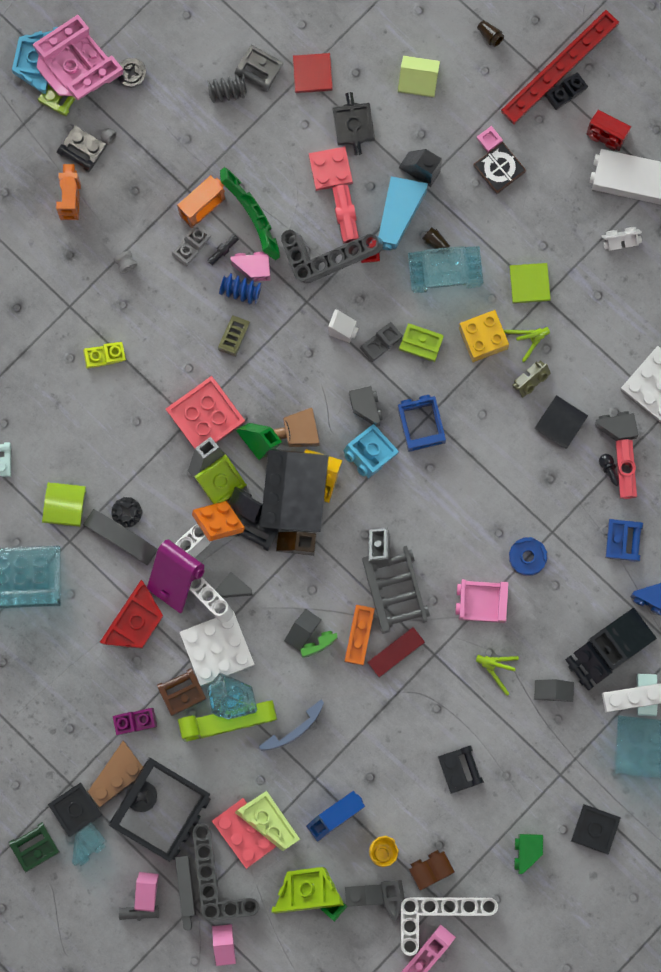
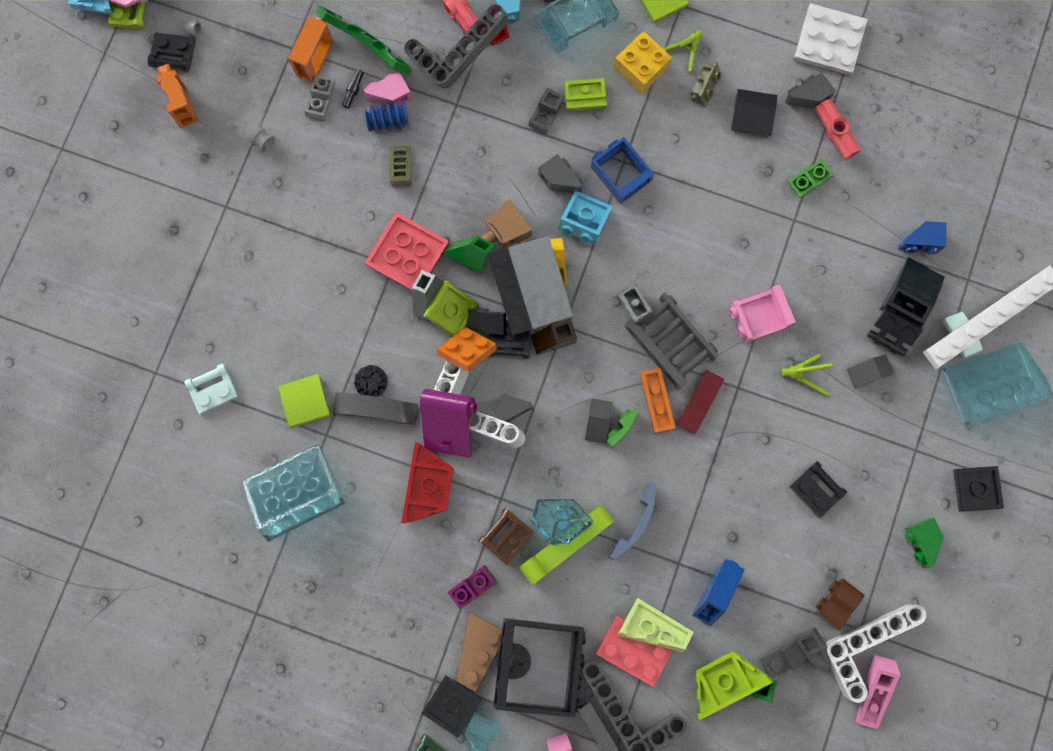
camera: 25 degrees left, 0 degrees up
neon yellow slope [83,342,126,369] -> none
white plate [180,611,255,686] -> none
white slope [328,309,359,343] -> none
yellow hair [369,836,399,867] -> none
blue tile [509,537,547,576] -> none
black bar [599,454,619,486] -> none
blue plate [605,519,643,562] -> none
none -> bright green slope [788,159,834,198]

